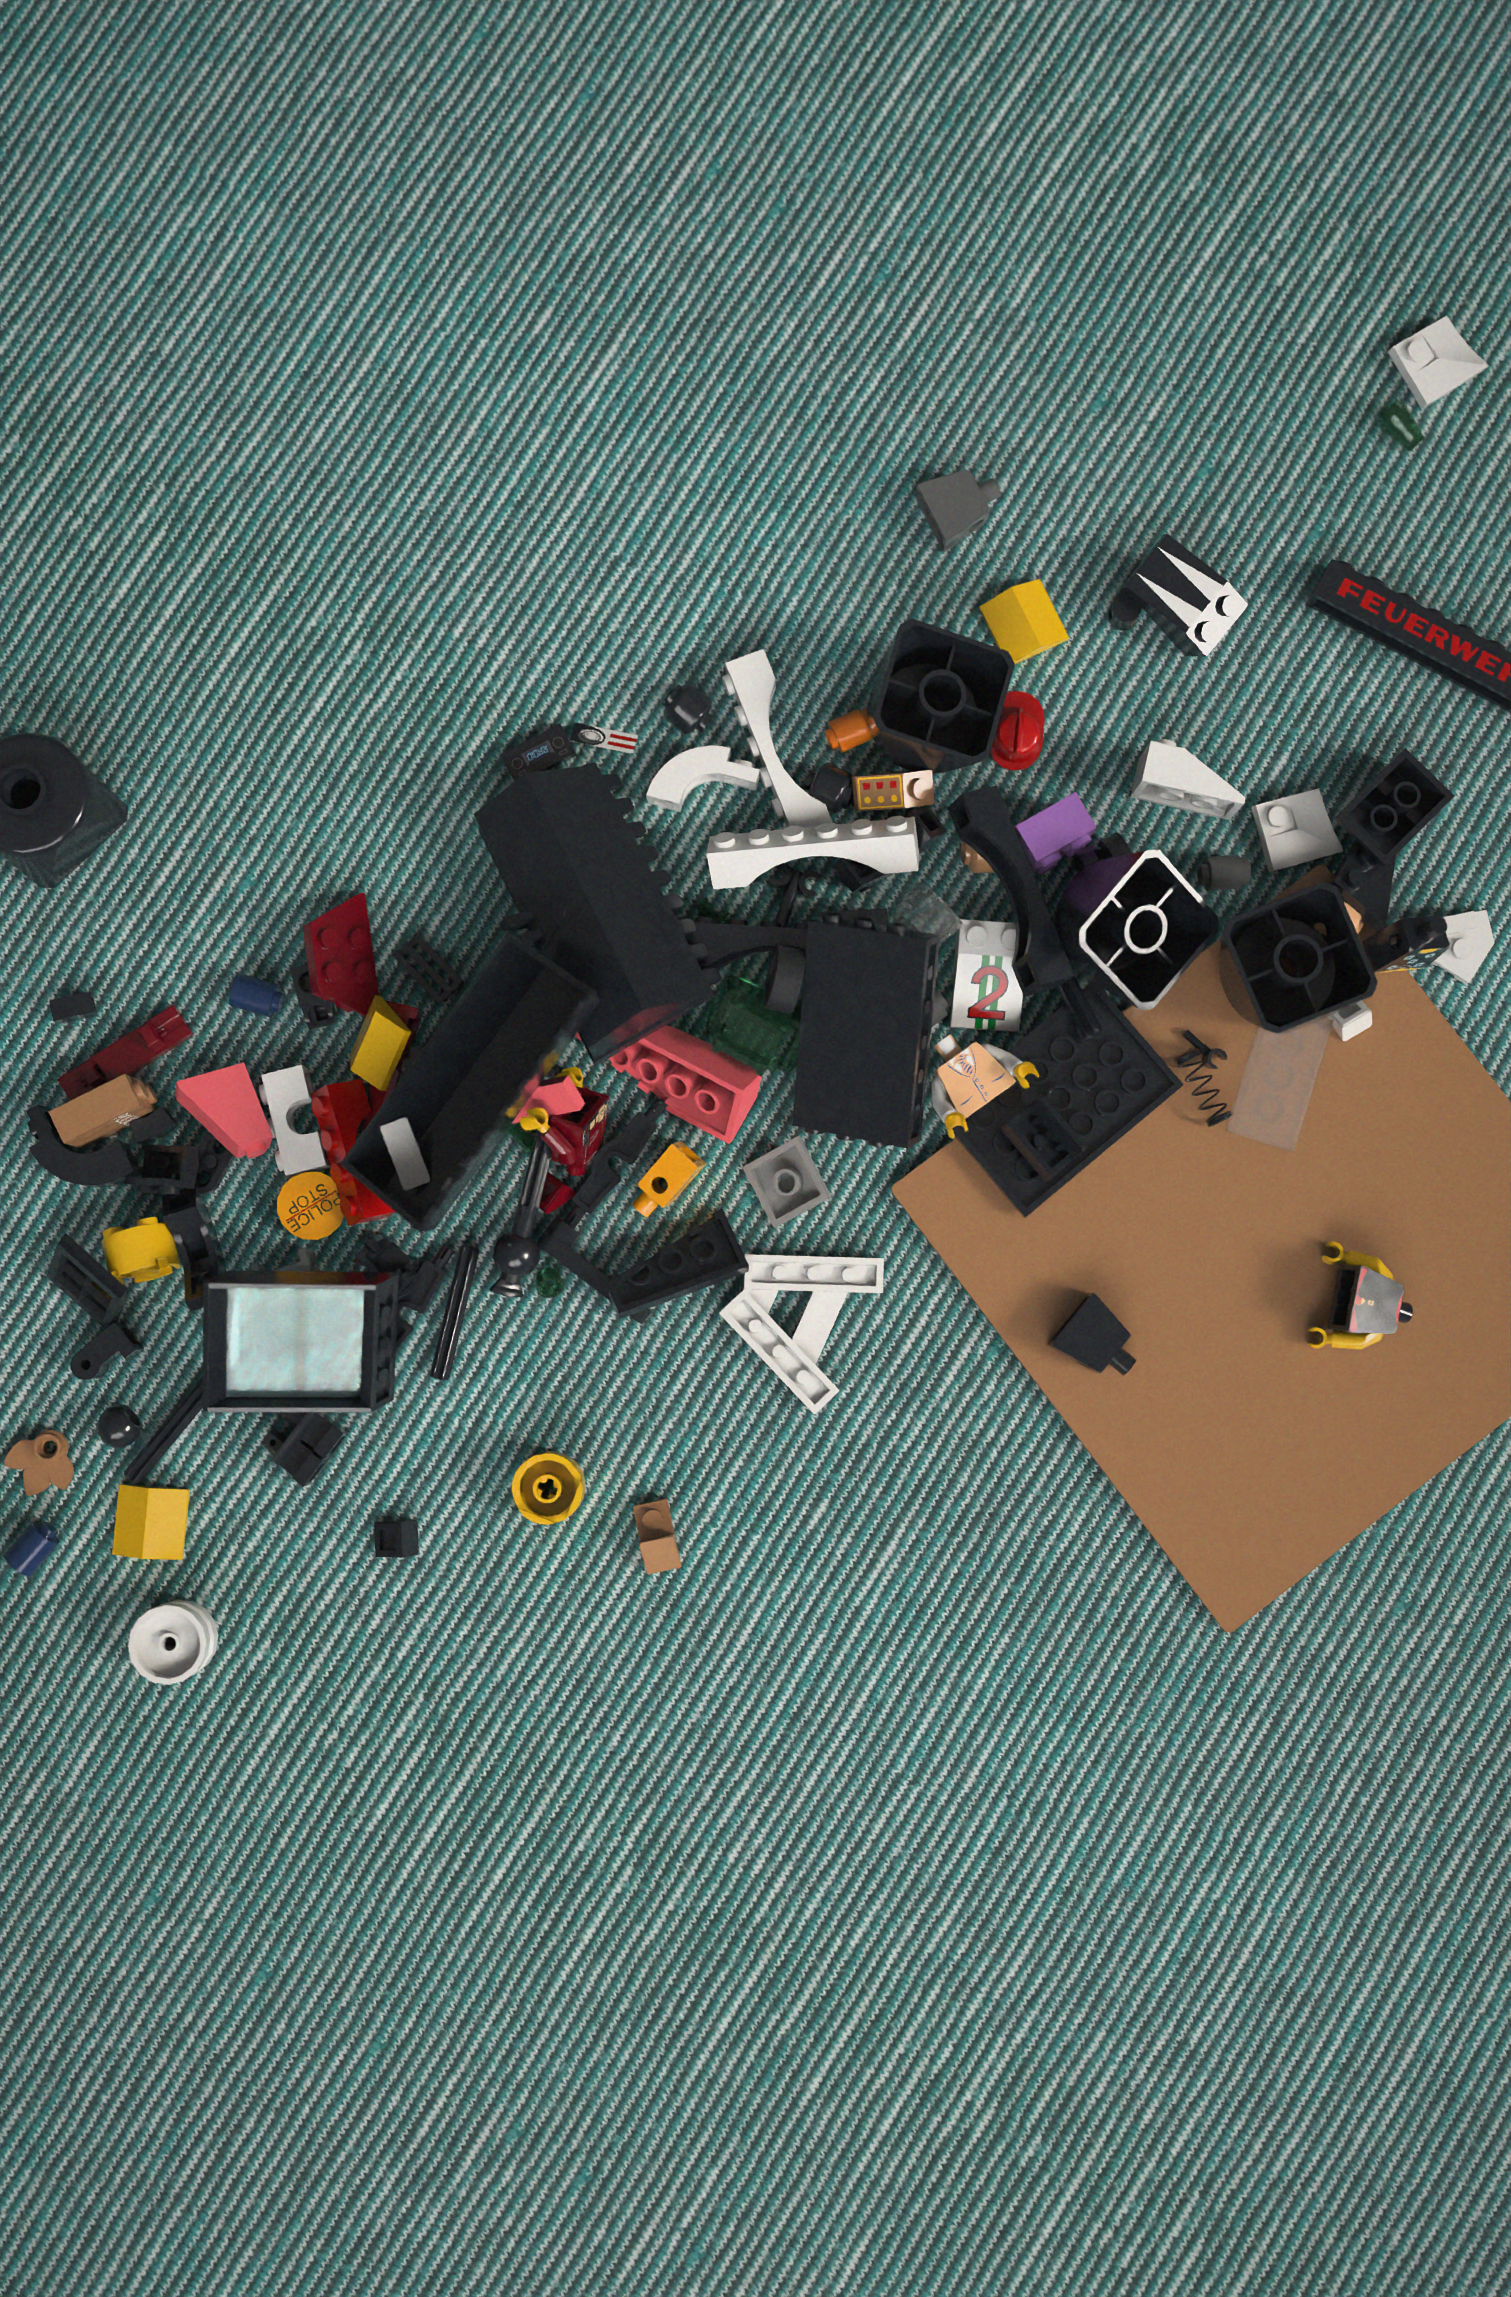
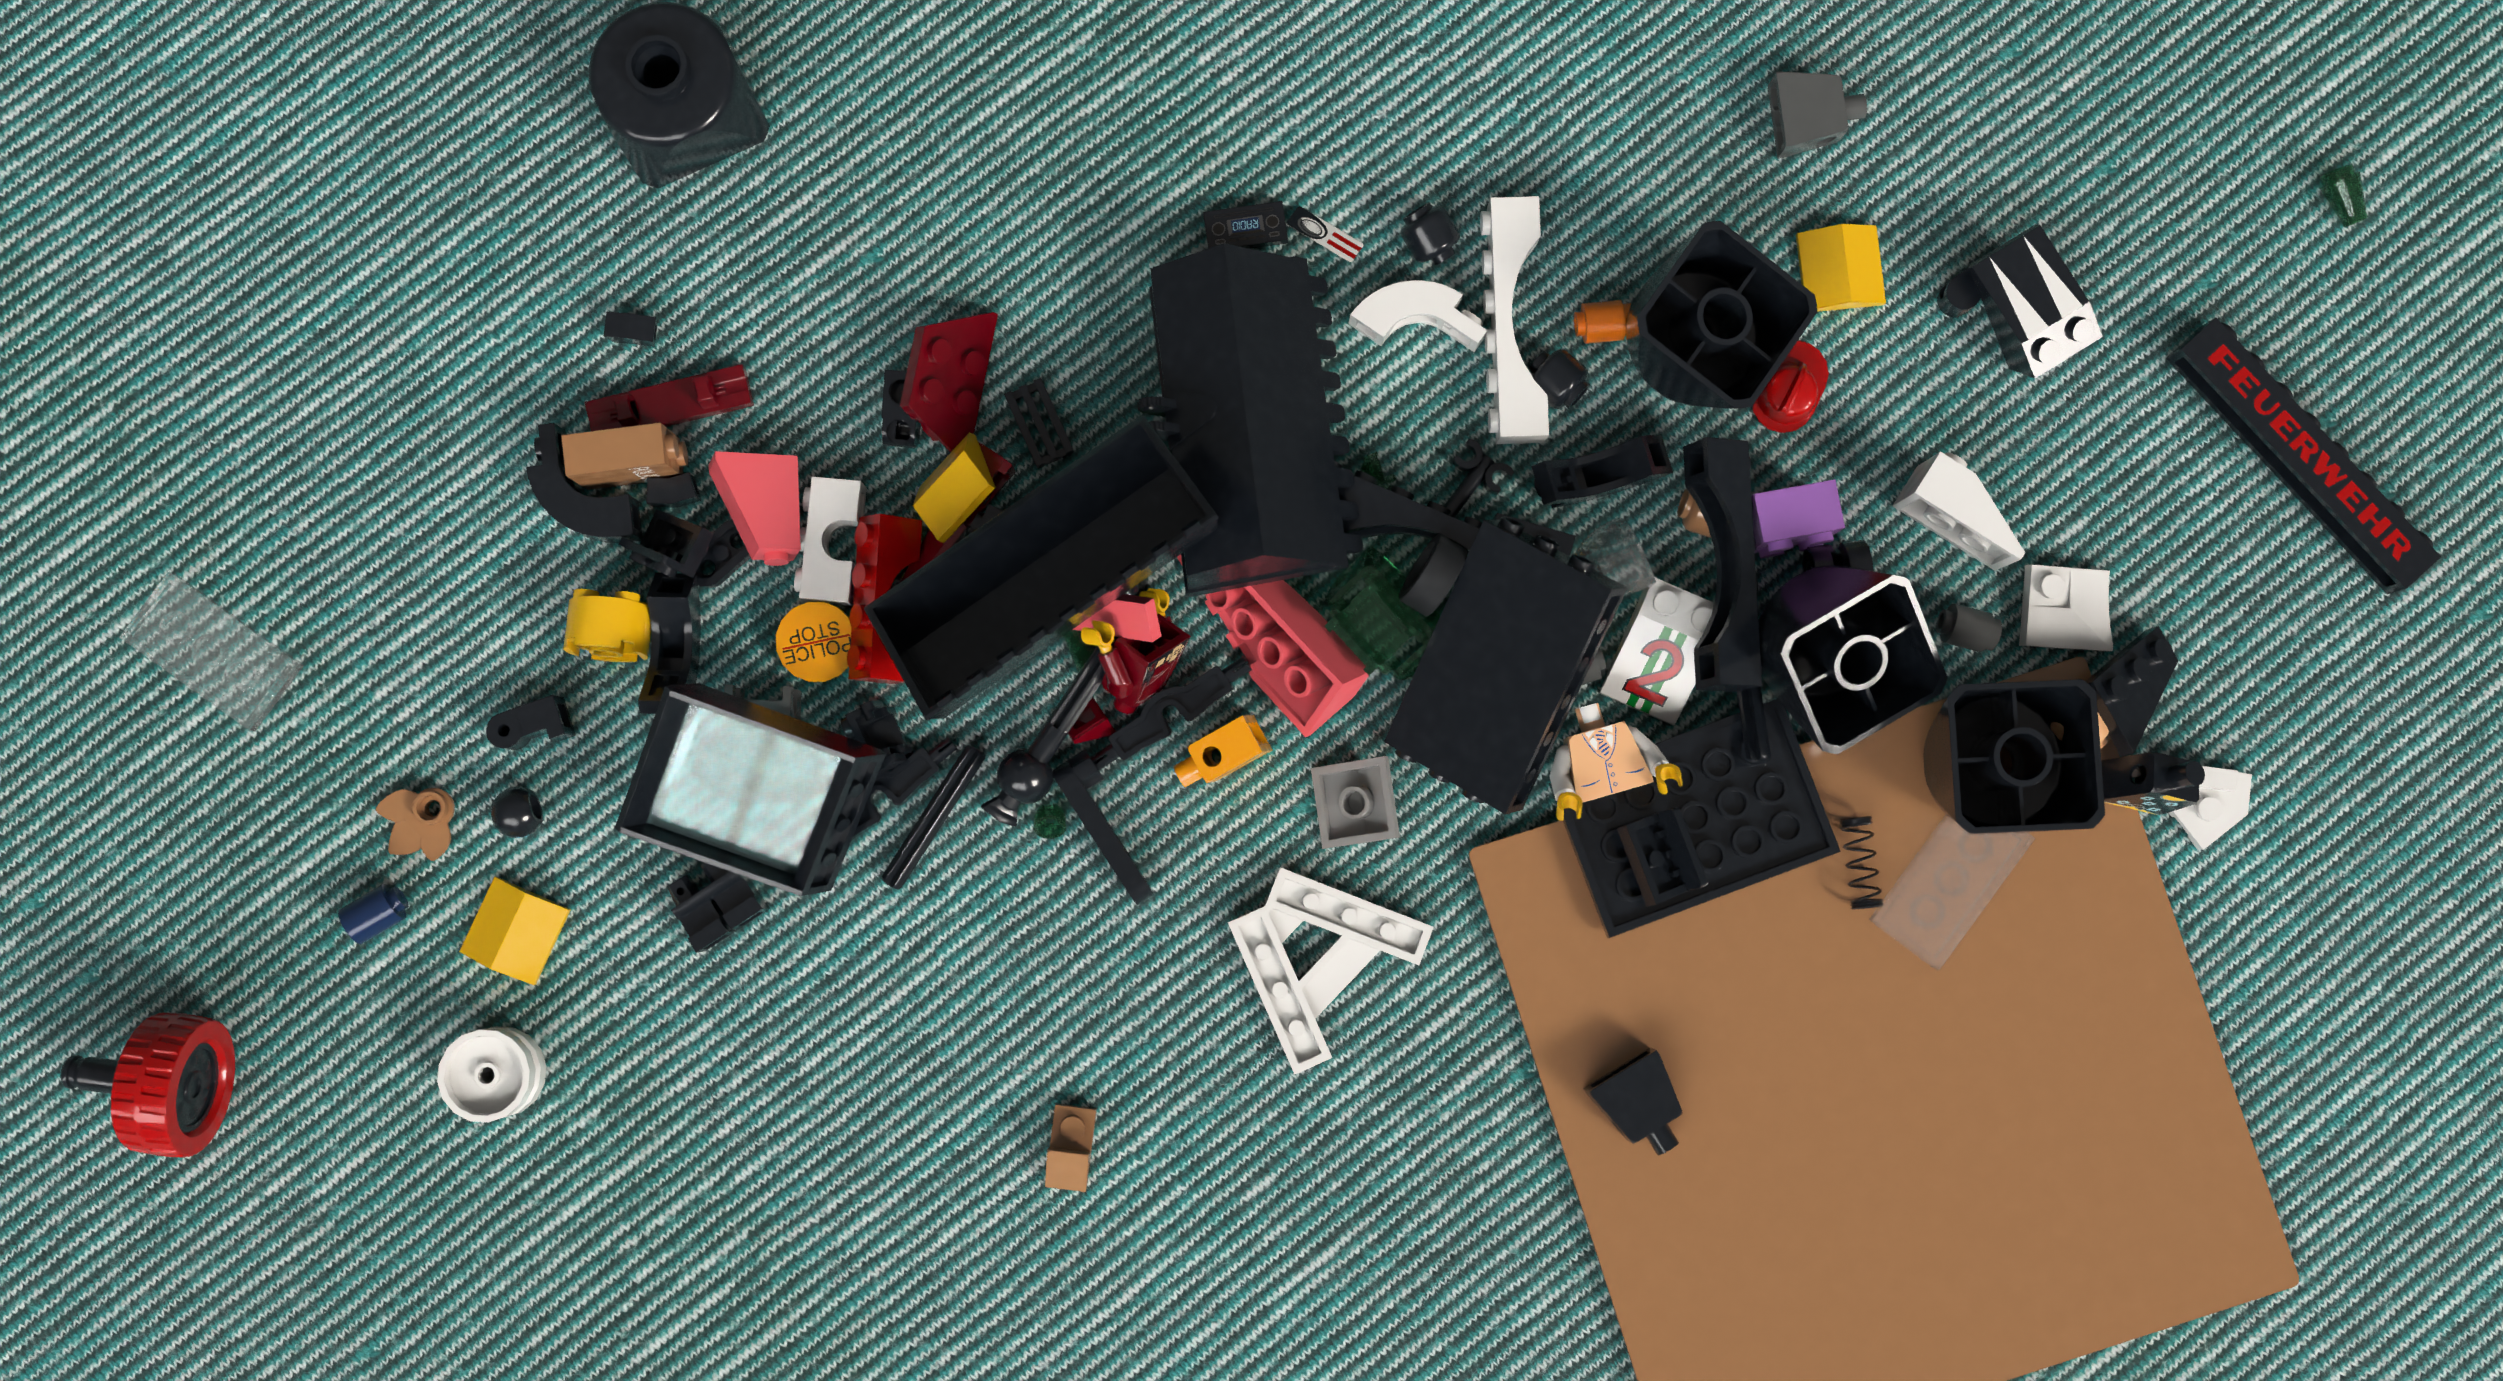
camera: 15 degrees right, 0 degrees up
black piece [46,1234,130,1329] -> none
black axle [124,1376,203,1484] -> none
dark blue brick [229,973,285,1018] -> none
black slope [374,1520,419,1557] -> none
white sticker [380,1117,430,1190] -> none
yellow brick [512,1451,586,1525] -> none
black wing [606,1208,749,1319] -> none
white arch [706,816,919,889] -> none
medium nougat slope [852,770,934,811] -> none
black hand [1182,1030,1227,1069] -> none
torso [1307,1241,1413,1349] -> none
white slope [1328,1001,1372,1041] -> none
black slope [1334,748,1455,867] -> none
white plate [1388,316,1488,409] -> none

